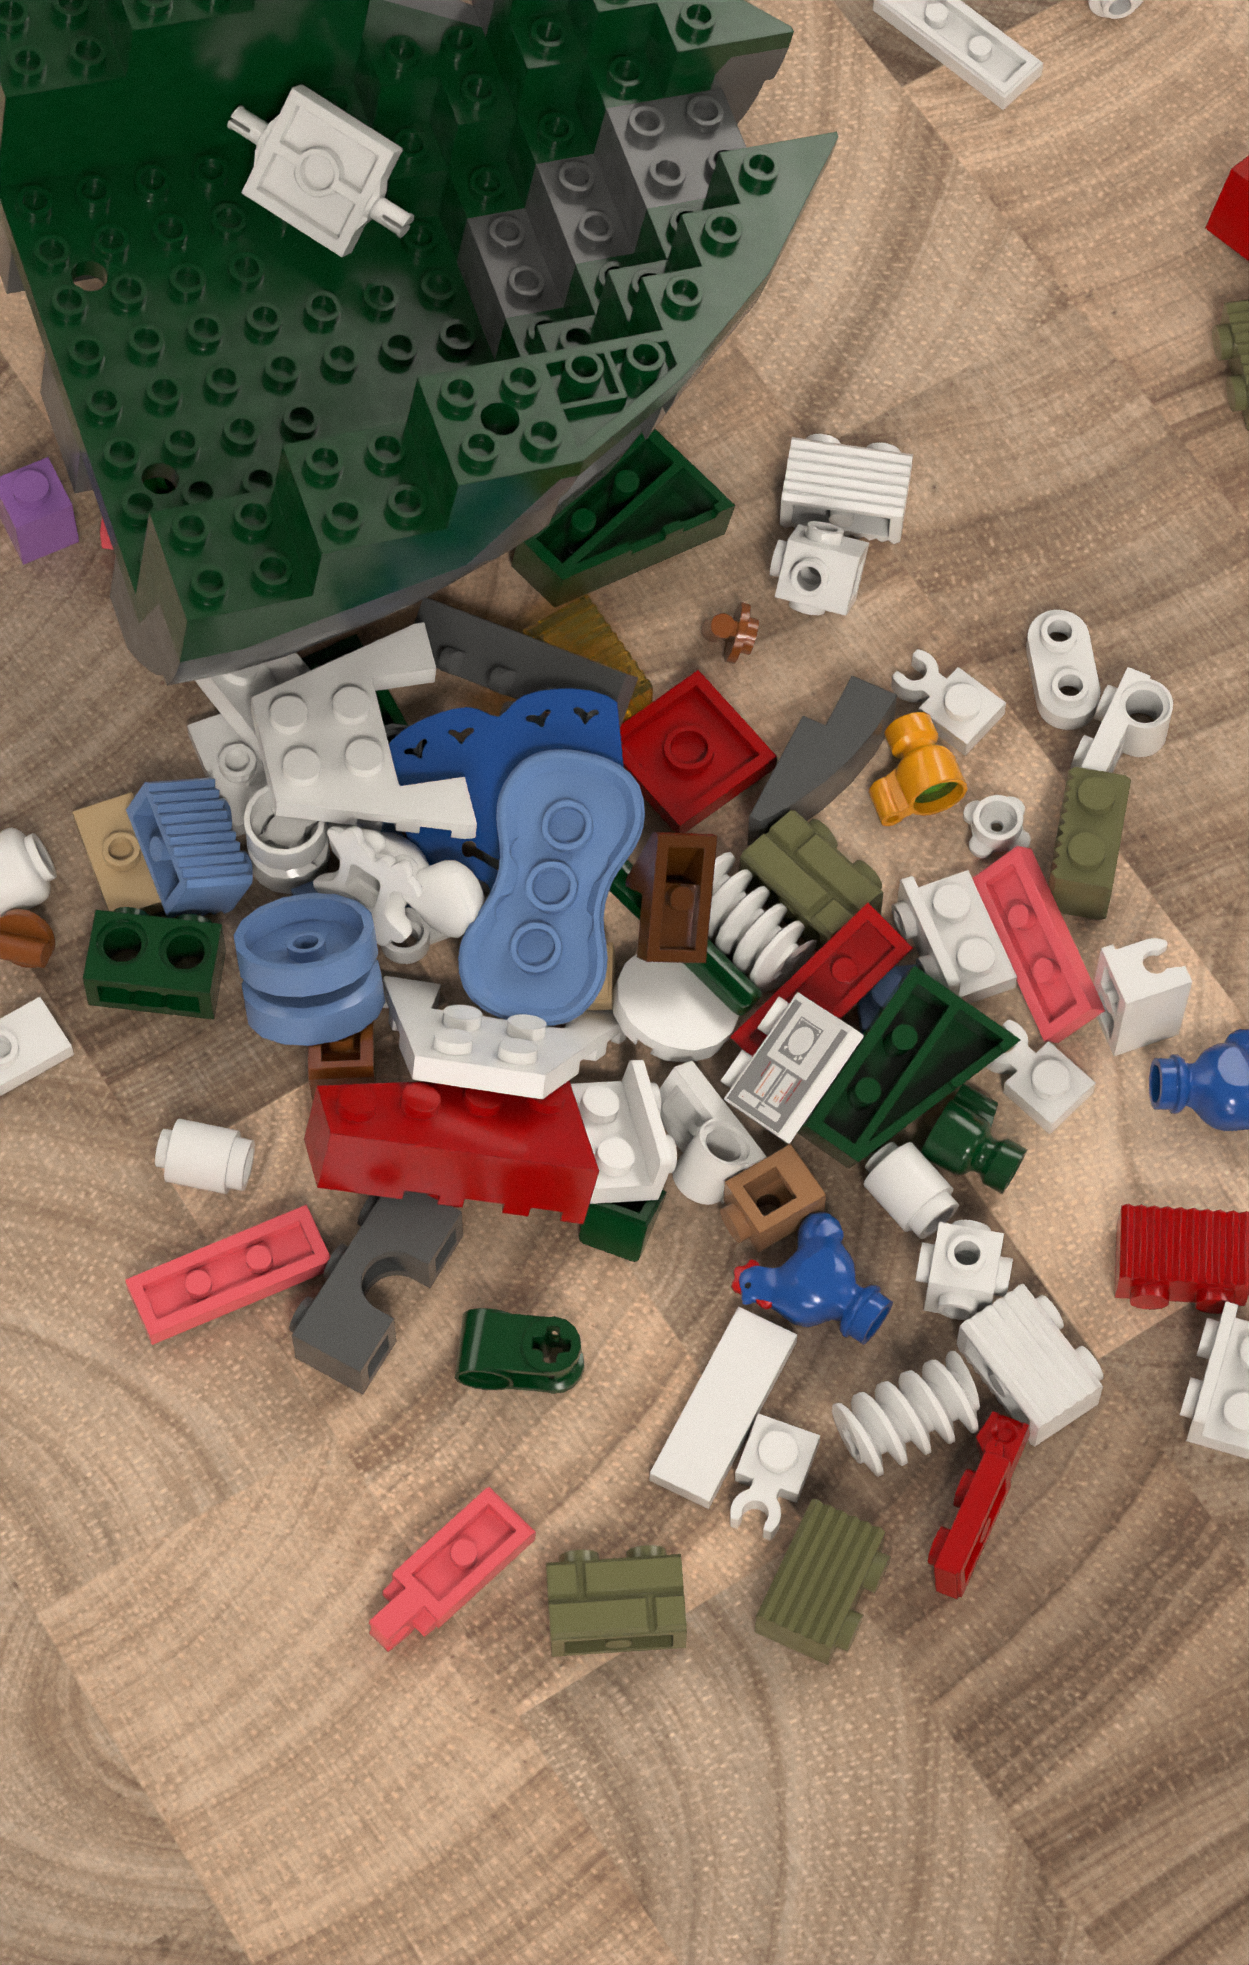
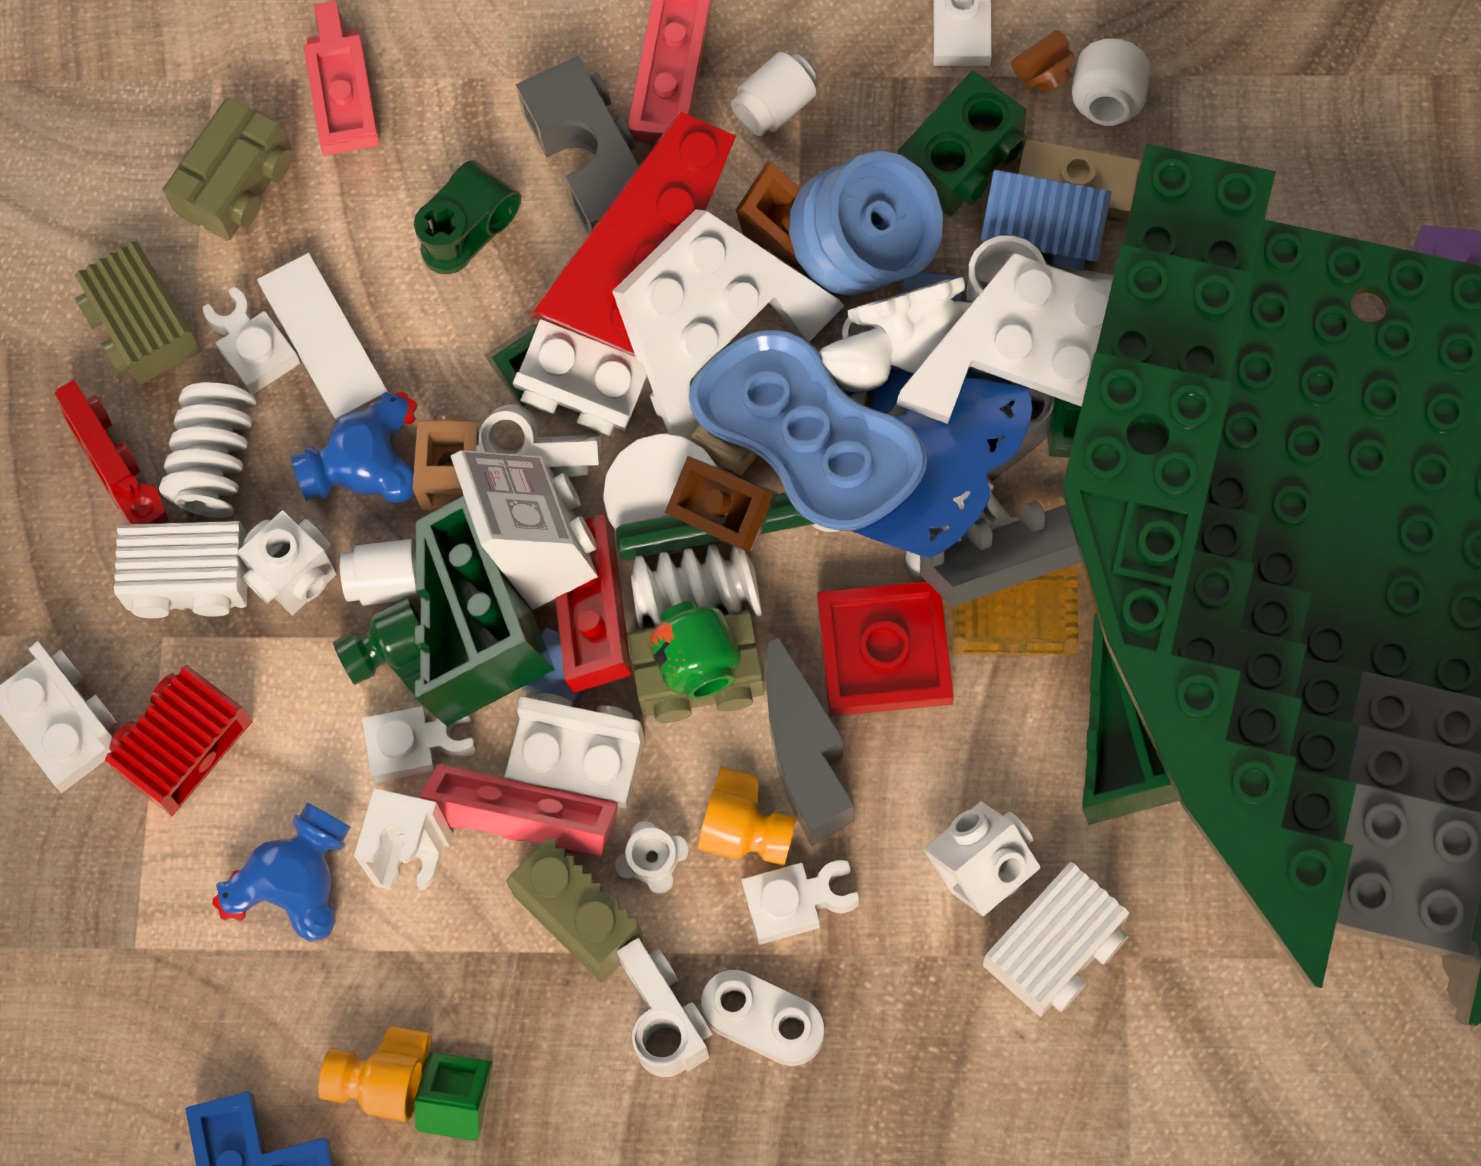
camera: 130 degrees right, 5 degrees up
dark orange plate [701,602,759,664] -> none
none -> green head [649,601,742,700]

